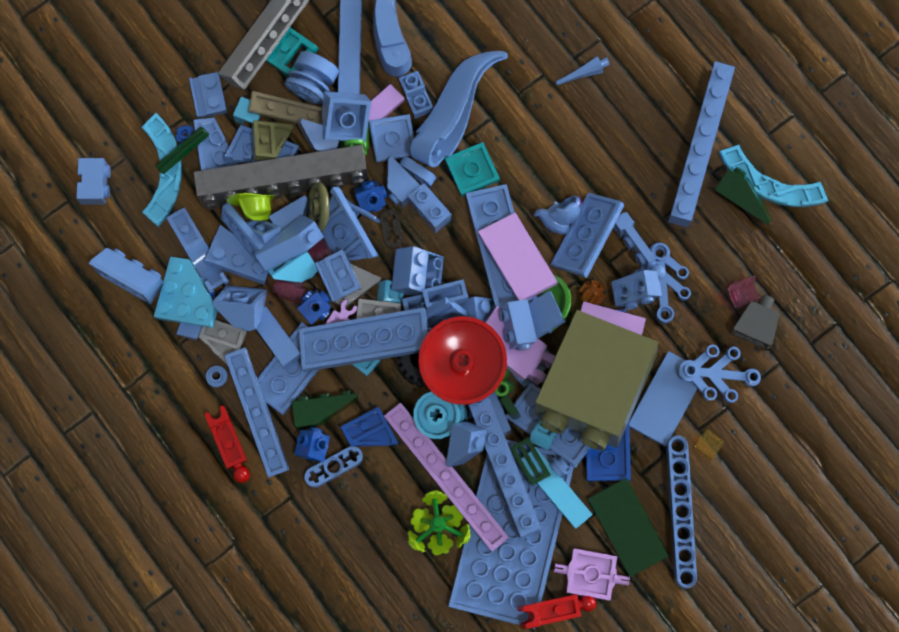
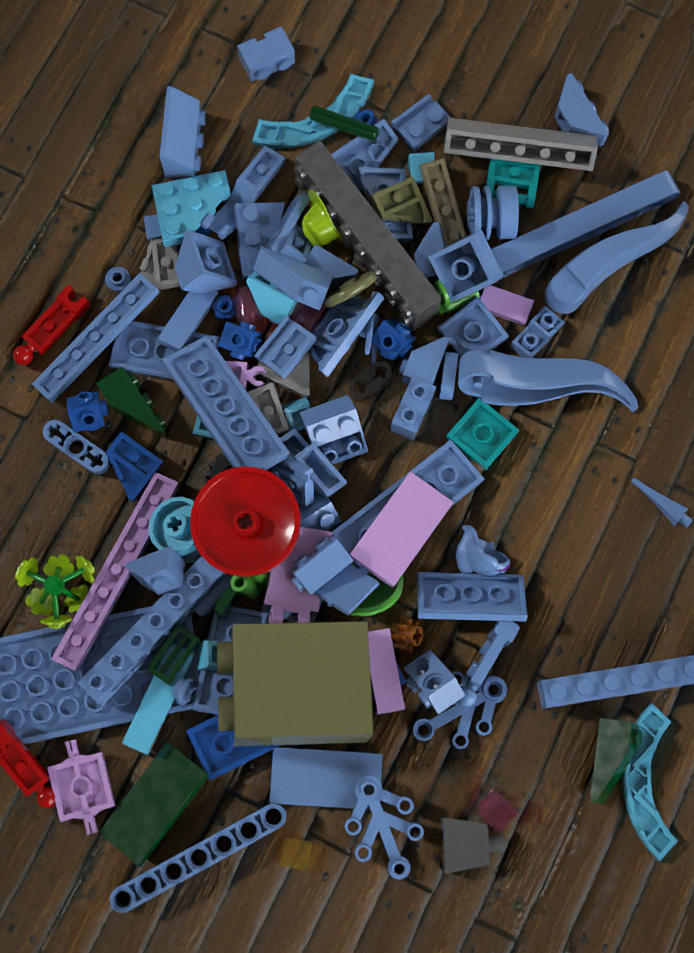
camera: 60 degrees right, 0 degrees up
none -> blue plate [212,295,238,320]

